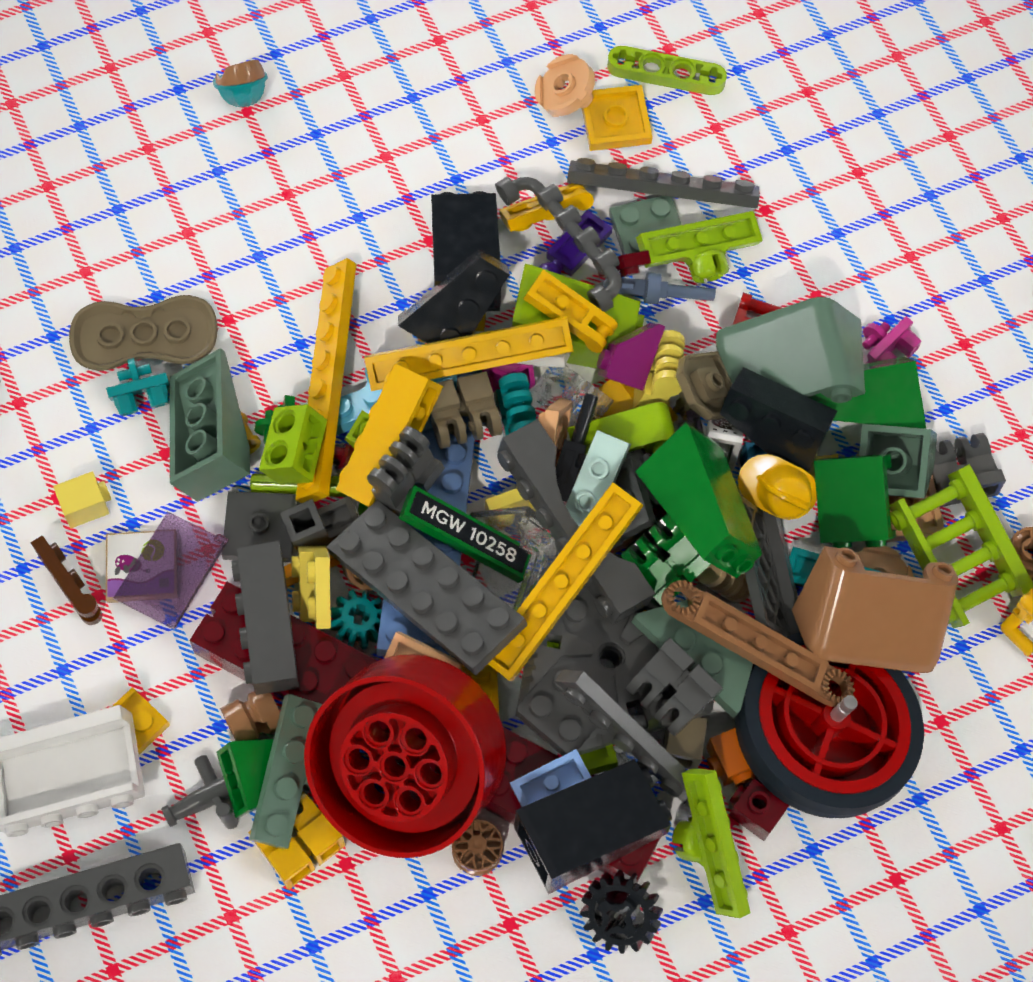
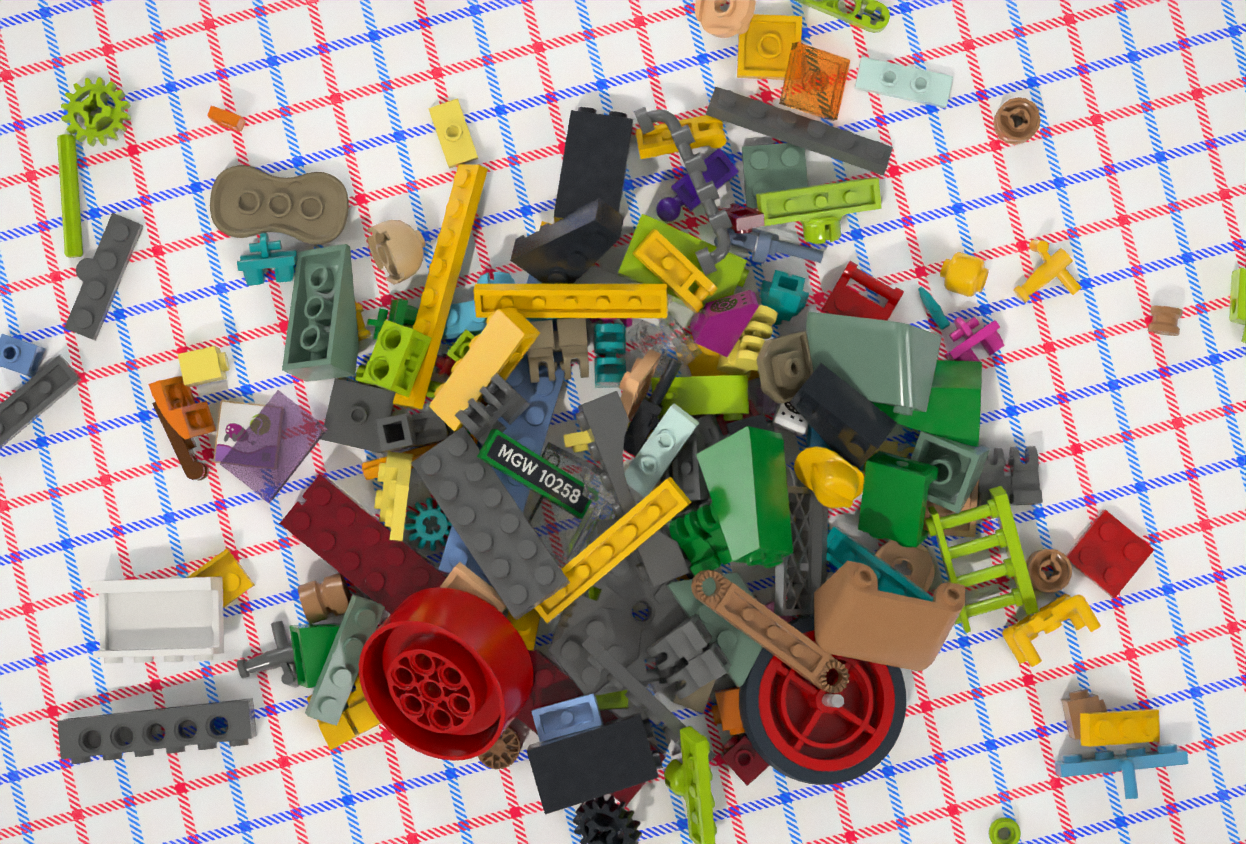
camera: 15 degrees right, 20 degrees up
dark grey brick [231,541,300,695] -> none
none -> orange slope [148,376,217,440]
none -> orange tile [207,105,246,132]
none -> tan cylinder [367,219,425,285]
none -> light yellow plate [428,98,479,169]
none -> teal piece [760,270,809,325]
none -> clear orange plate [779,42,850,121]
none -> light aqua plate [854,57,953,108]
none -> yellow head [940,252,989,297]
none -> medium nougat wheel [993,97,1041,145]
none -> yellow piece [1013,239,1082,303]

